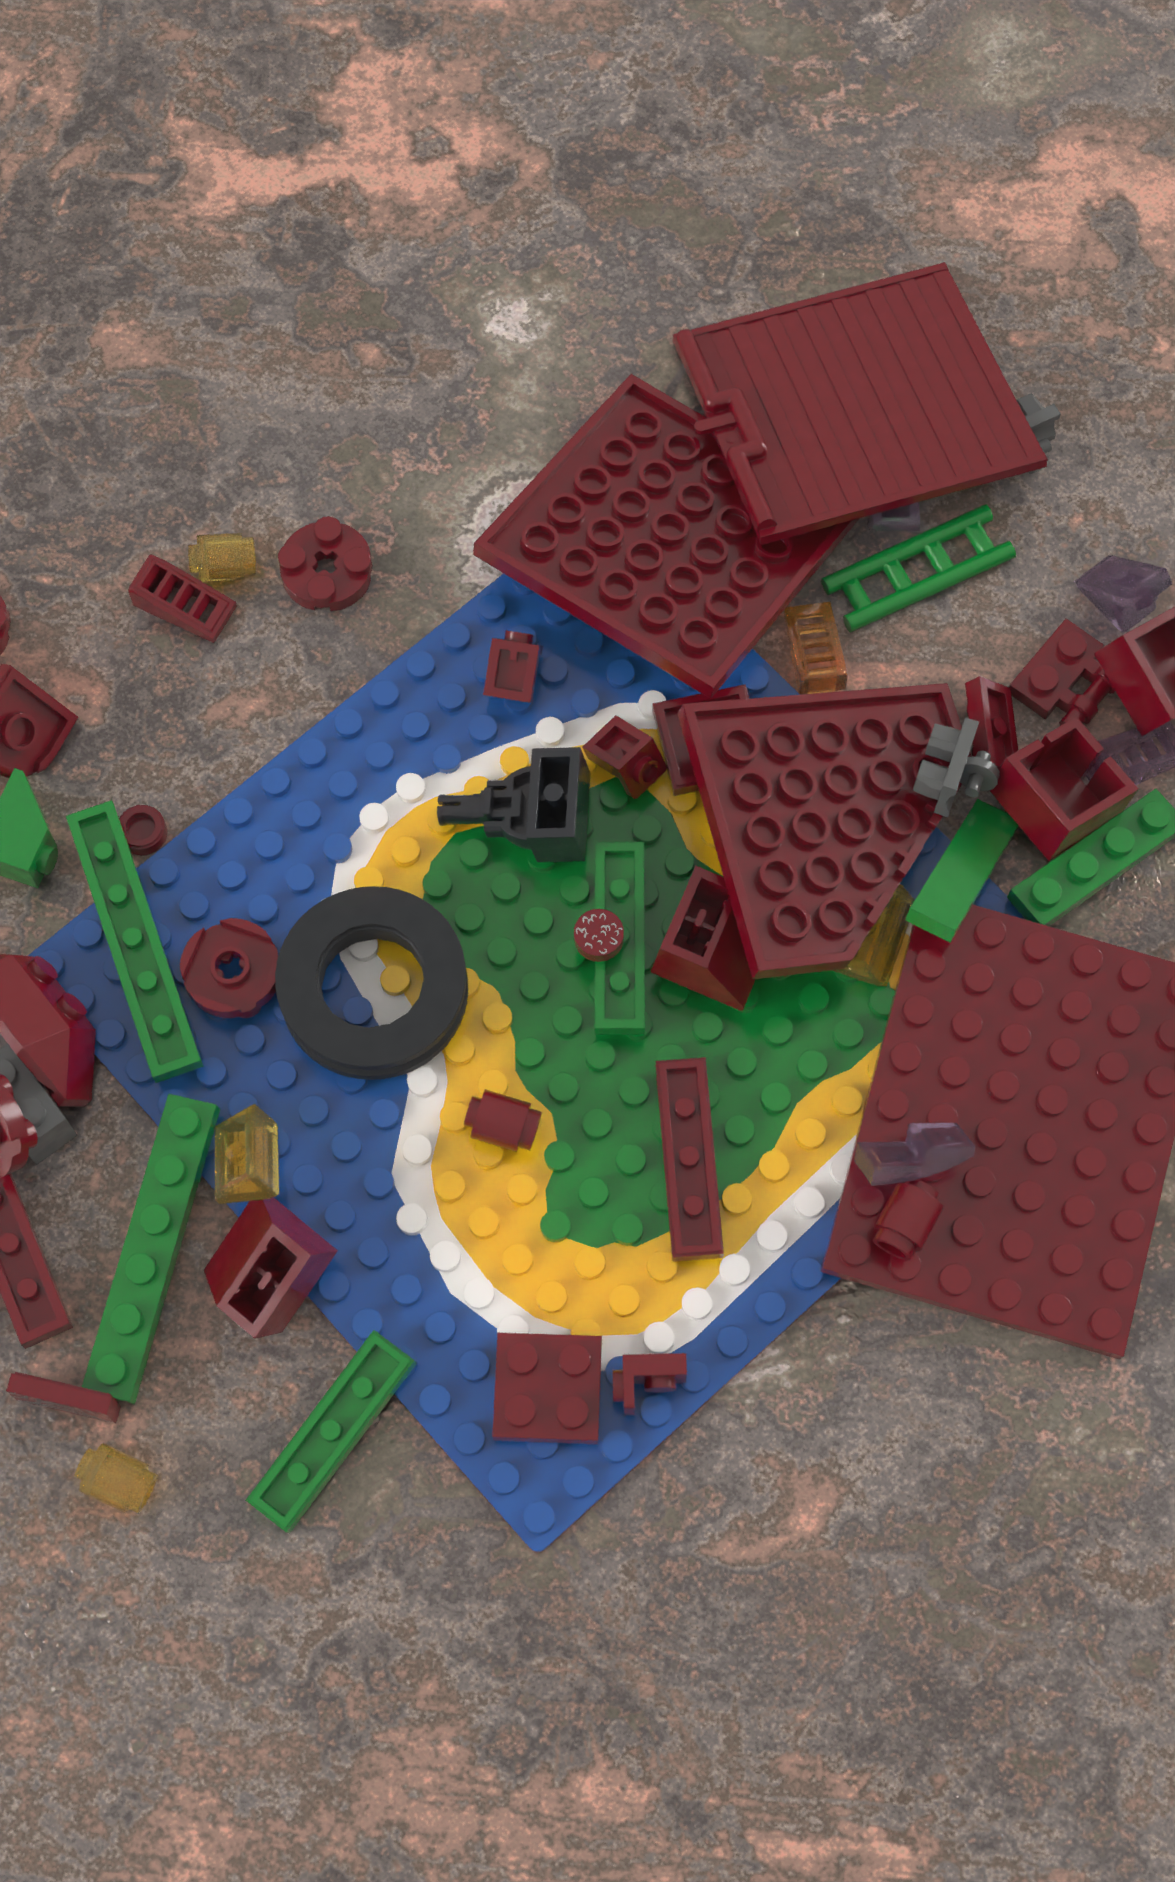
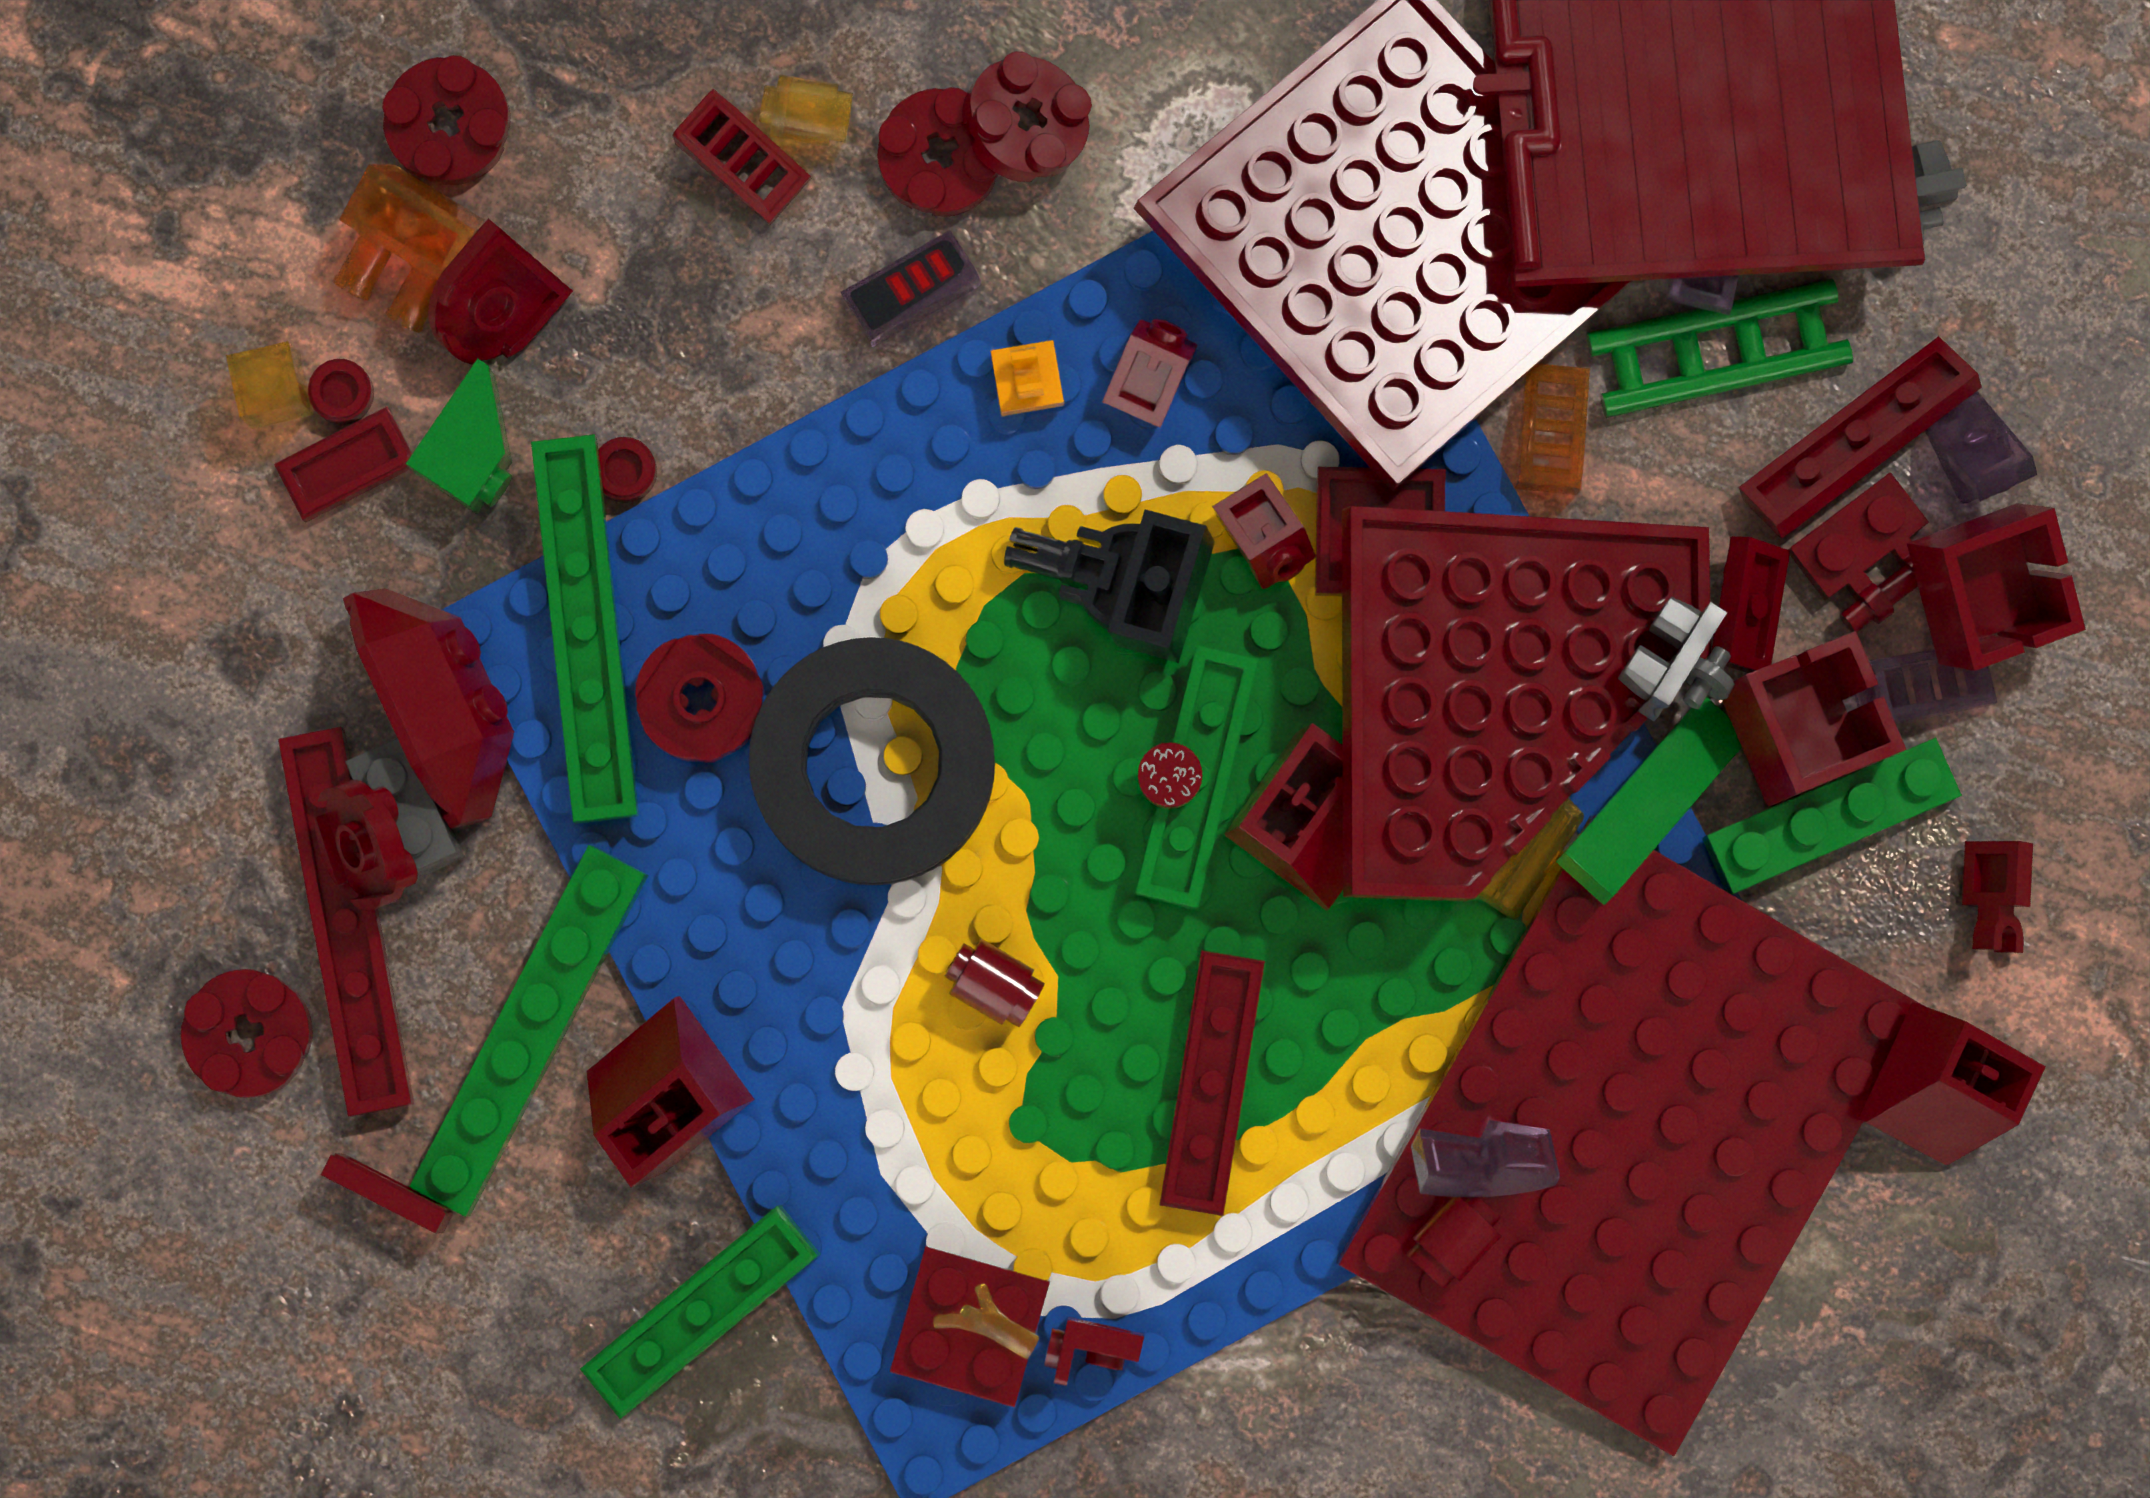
camera: 10 degrees right, 15 degrees up
clear yellow brick [75,1443,158,1514] -> none
clear yellow slope [215,1104,279,1204] -> none
none -> slope [841,230,982,347]
none -> clear yellow bar [933,1284,1039,1359]
none -> dark red plate [962,51,1092,182]
none -> light orange tile [991,340,1064,416]
none -> dark red plate [1738,336,1982,539]

